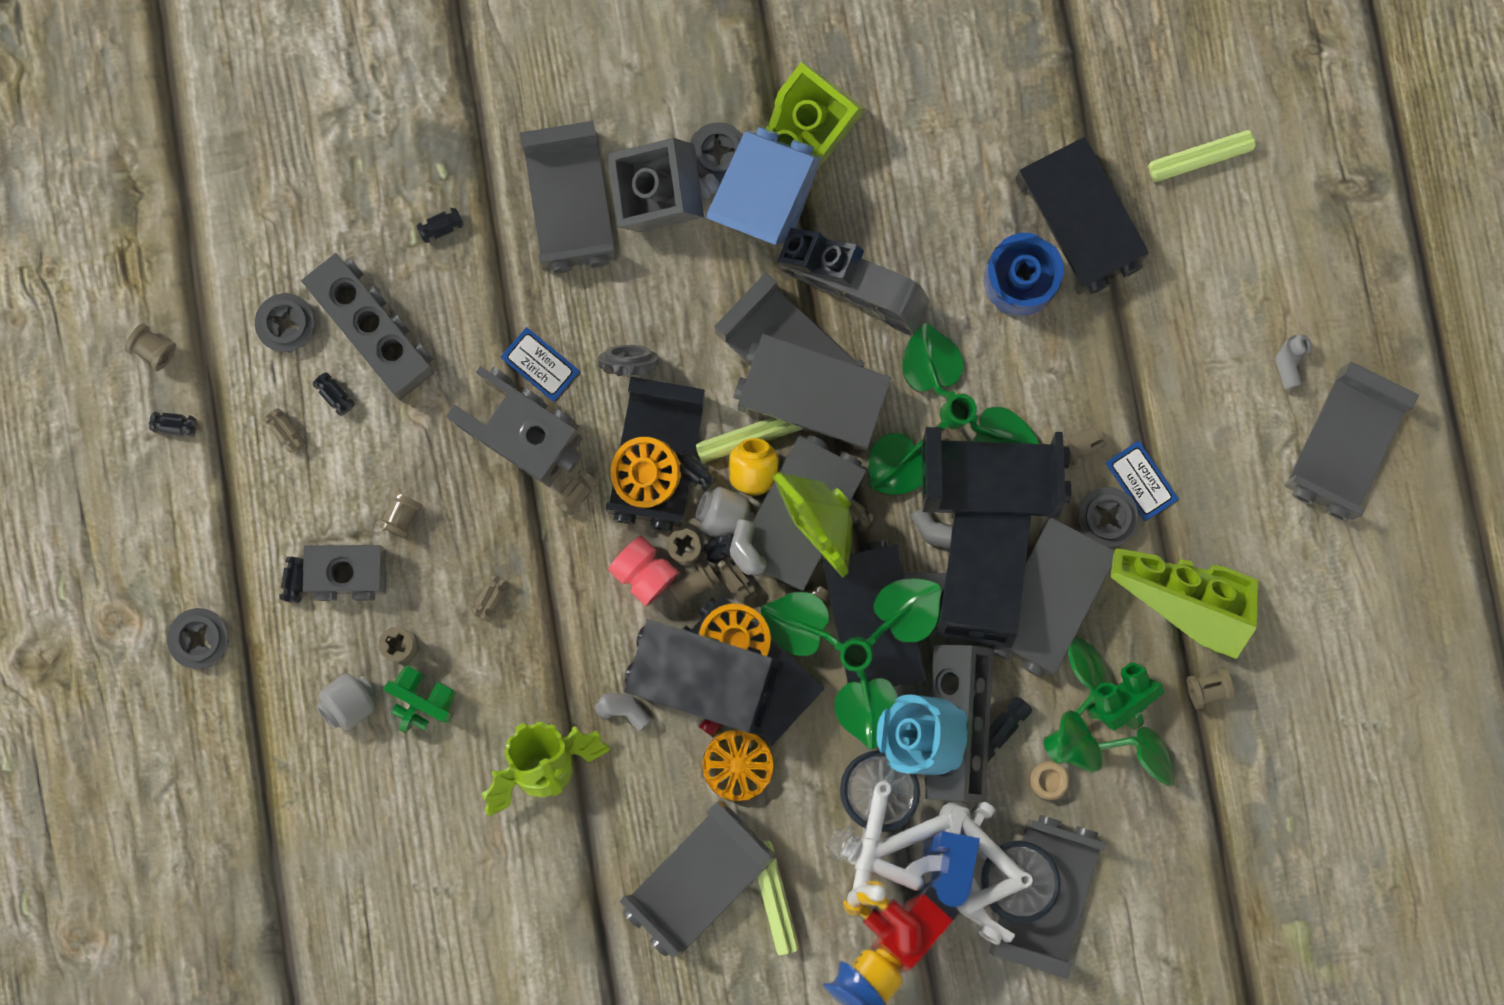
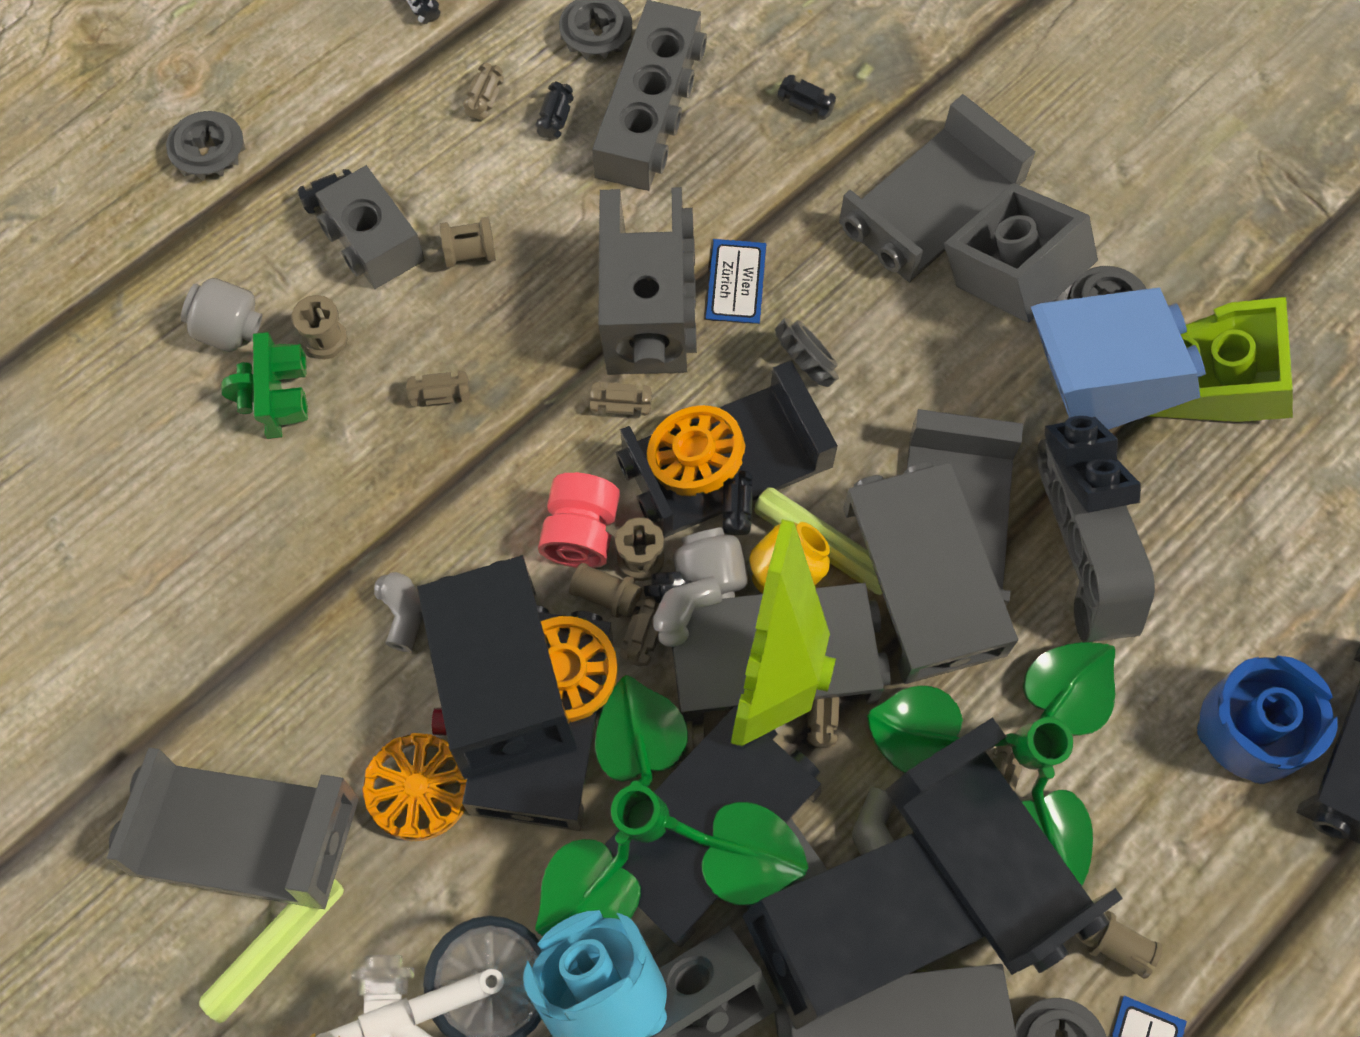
camera: 55 degrees right, 15 degrees down
lime helmet [481,722,610,817] -> none

